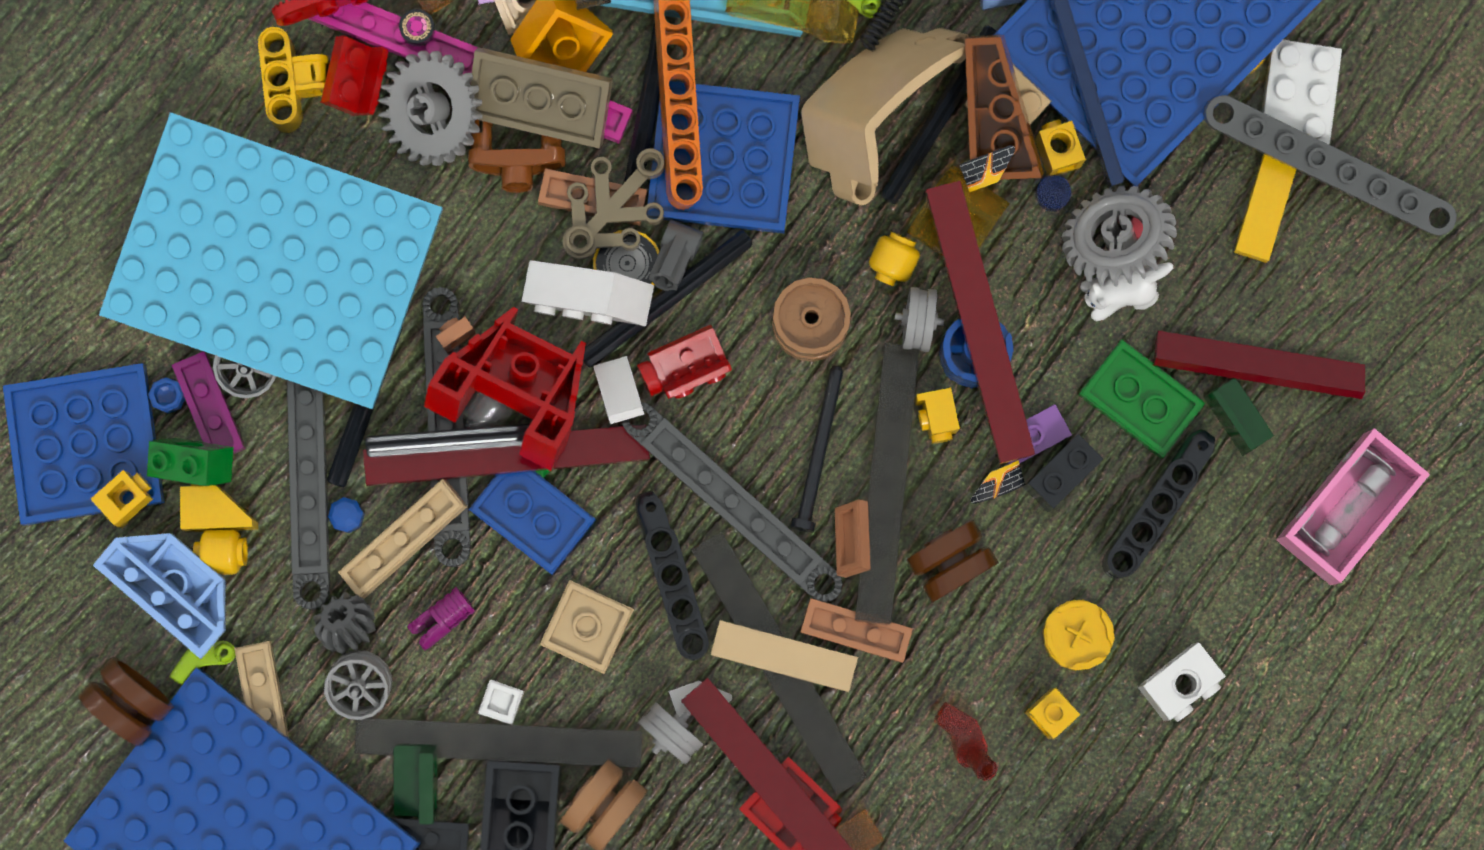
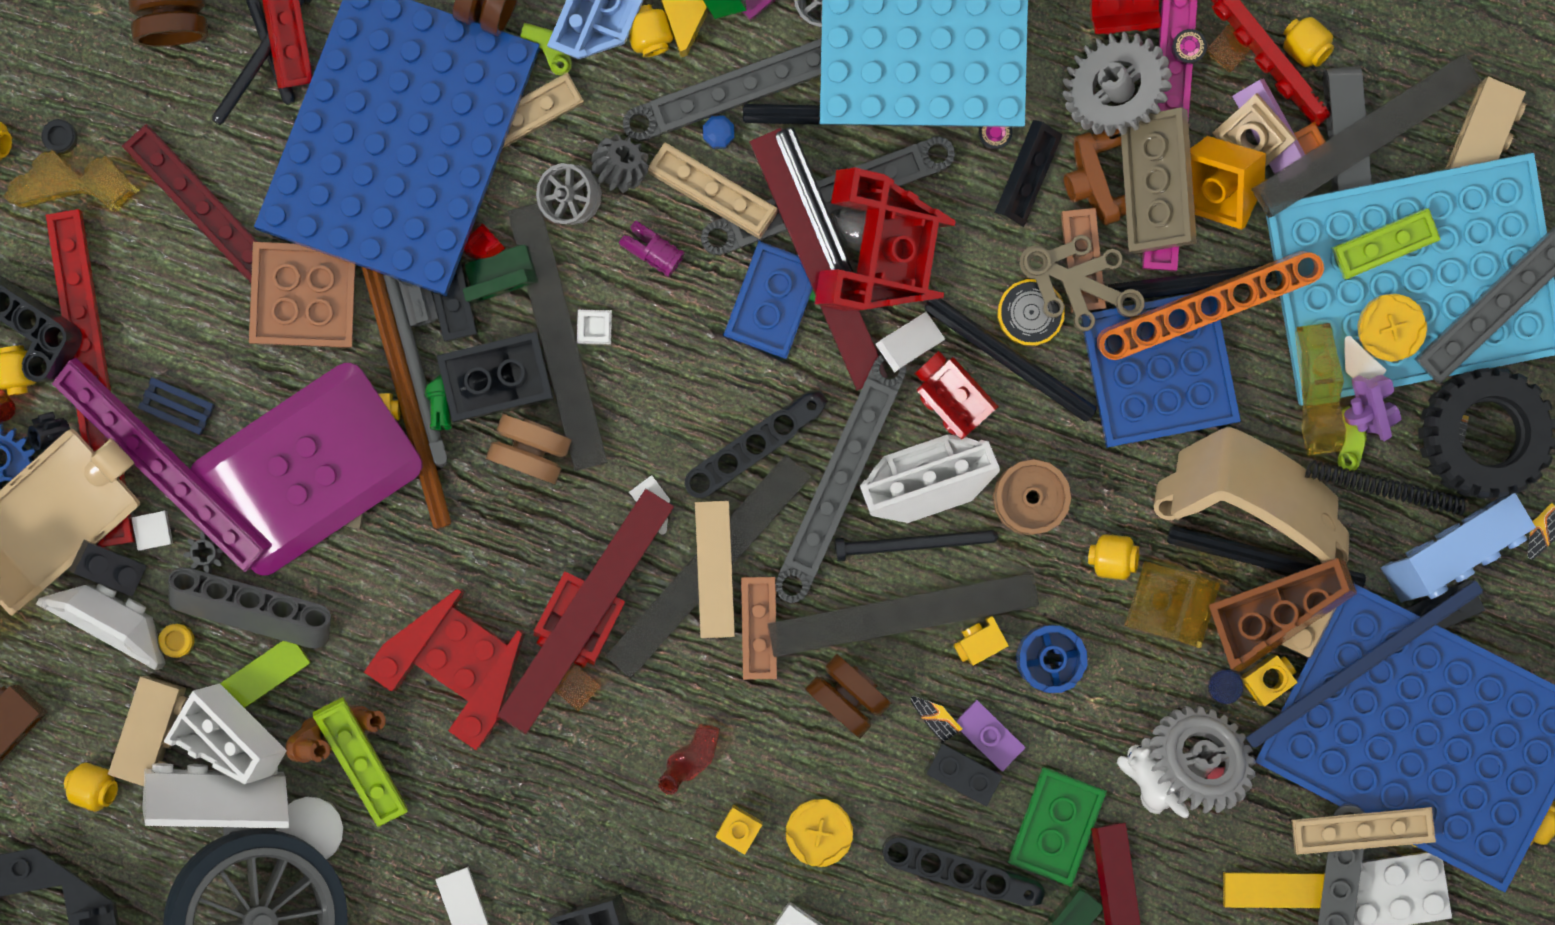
camera: 75 degrees right, 5 degrees up
nougat plate [436,317,476,354] -> none
white wedge [521,260,654,326] -> none
tan tile [540,580,634,674] -> none
light grey wheel [638,702,703,765] -> none
dark grey piece [649,220,704,291] -> none
nougat tile [835,499,871,578] -> none
light grey wheel [895,286,944,352] -> none
dark red tile [925,181,1035,464] -> none
sticker [959,145,1015,192] -> none
none -> red tile [463,224,505,259]
none -> white wedge [860,434,1000,523]
none -> tile [978,127,1013,150]
none -> black plate [994,120,1063,227]
none -> tan tile [1291,807,1436,855]

